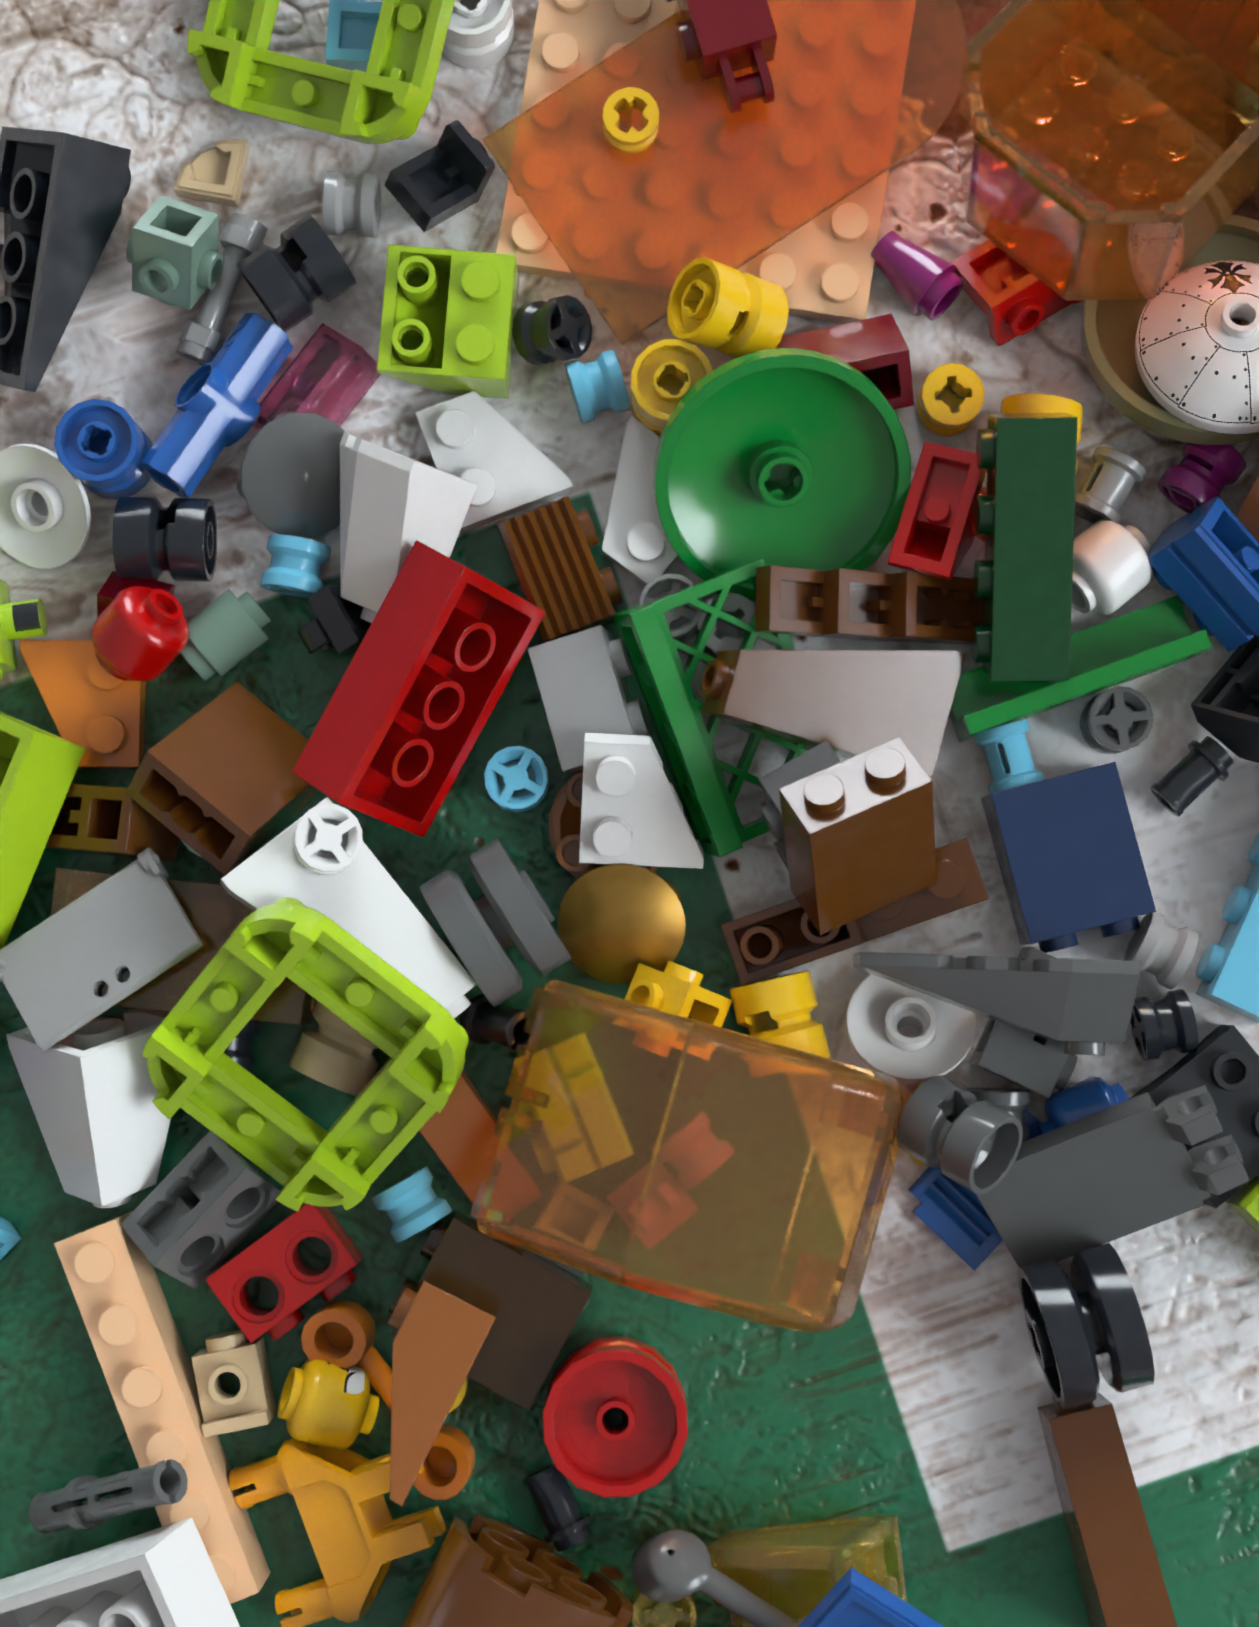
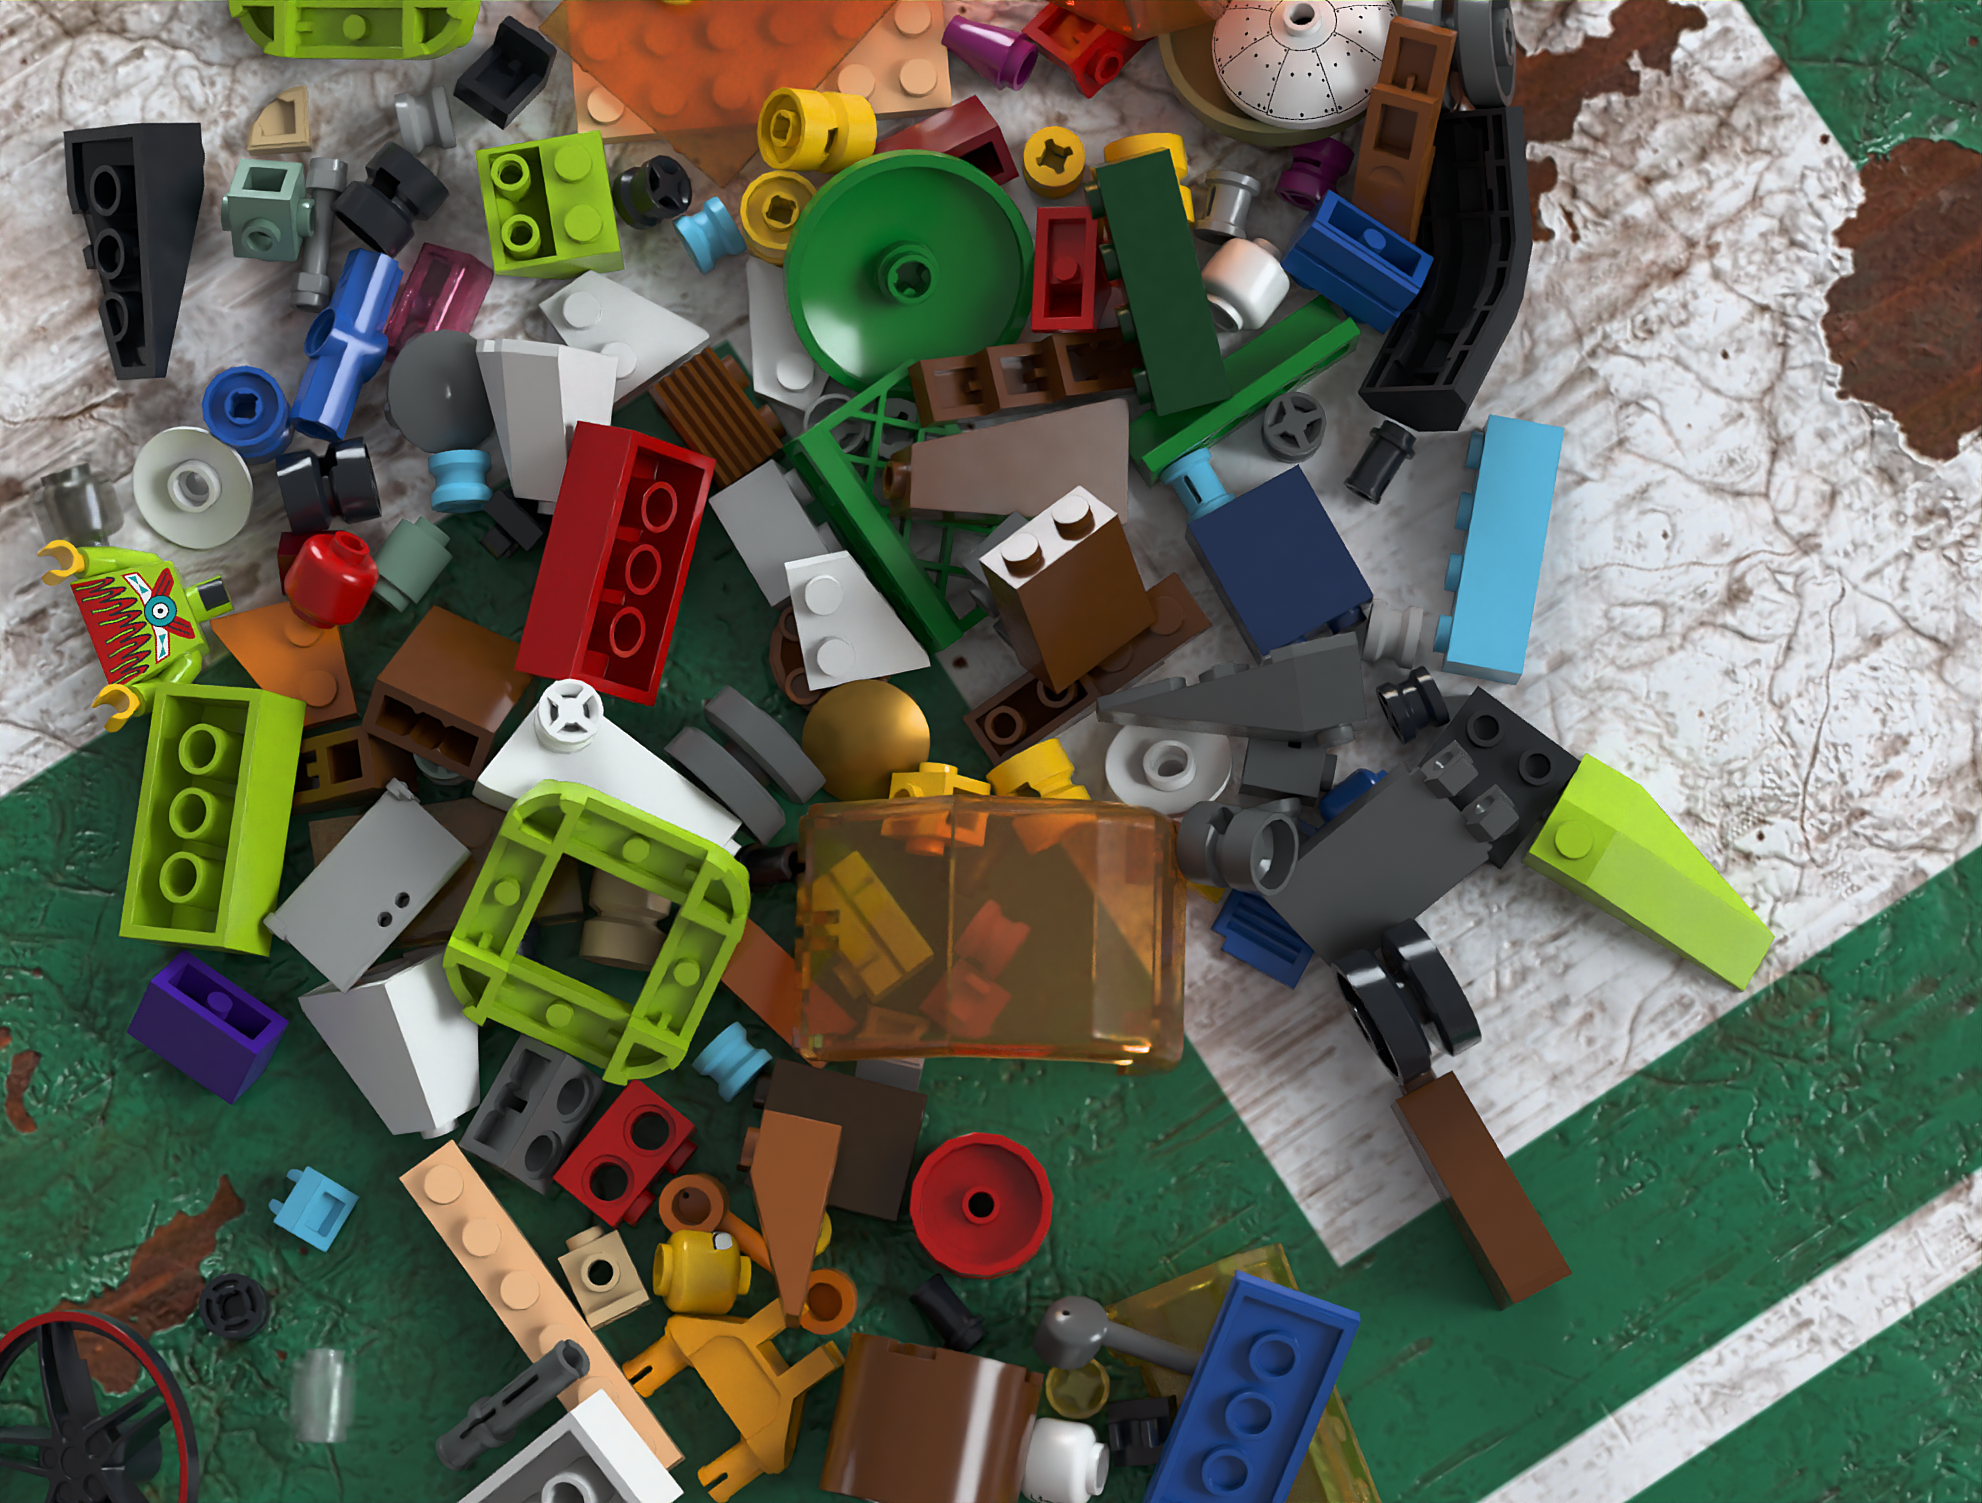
camera: 15 degrees left, 5 degrees down
medium azure wheel [484,746,549,813] -> none

